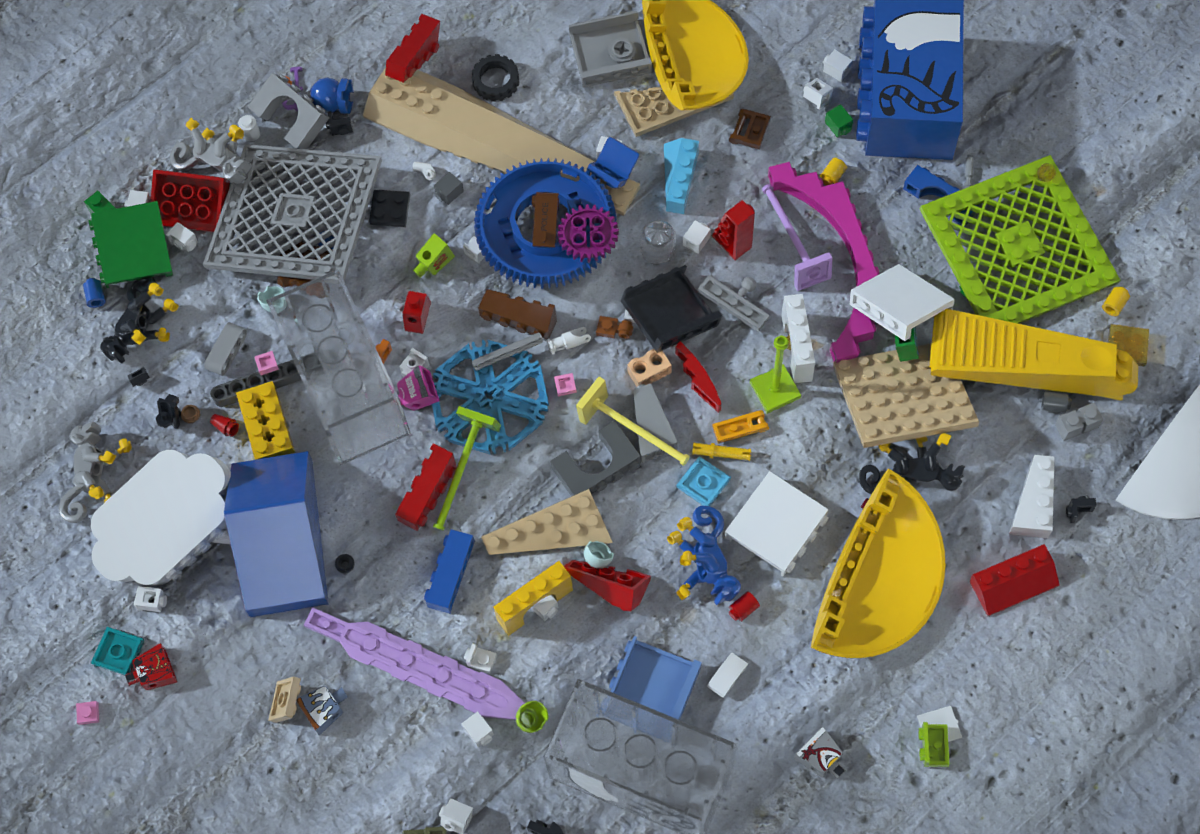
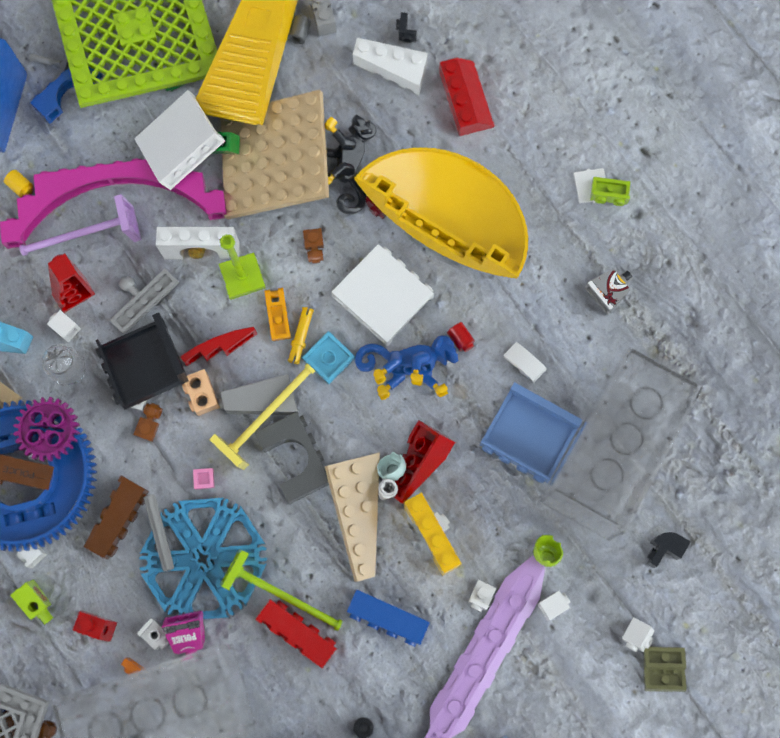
camera: 85 degrees left, 10 degrees up
white piece [546,327,591,355] -> none
none -> dark orange plate [303,228,324,264]
none -> white cone [378,479,398,500]

